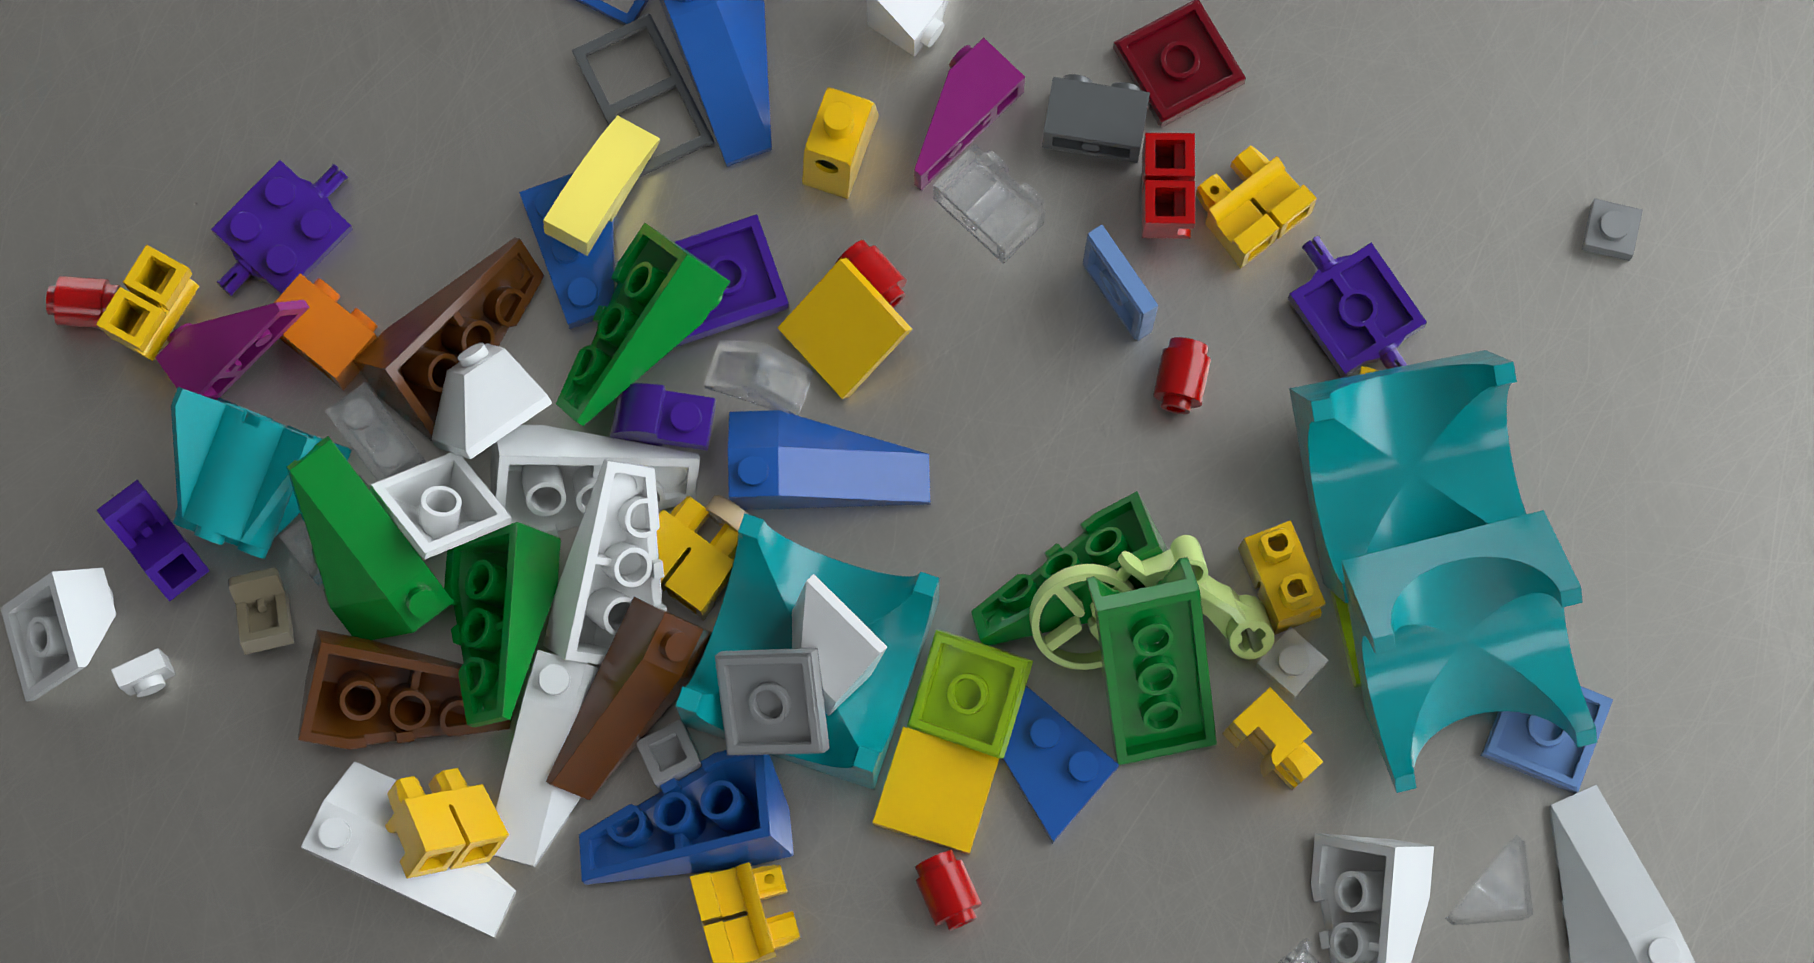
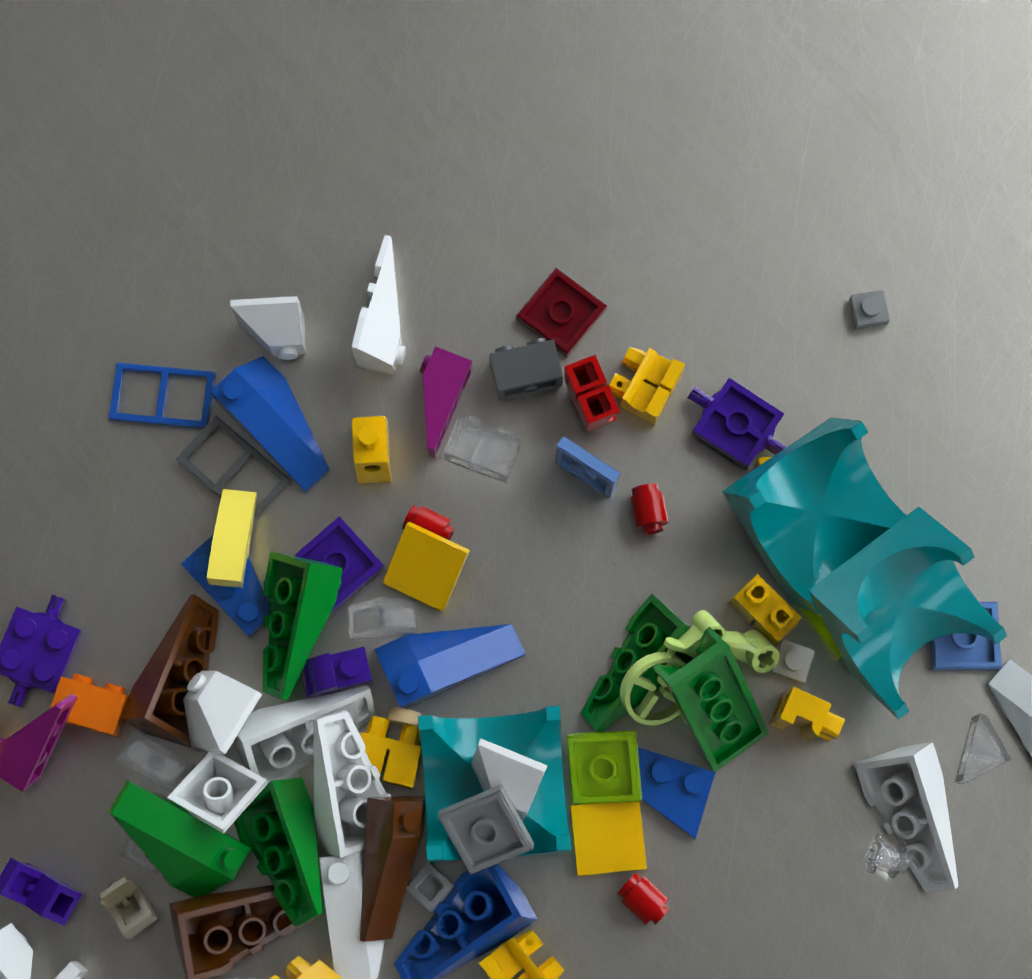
camera: 25 degrees left, 0 degrees up
teal brick [171,387,352,559] -> none

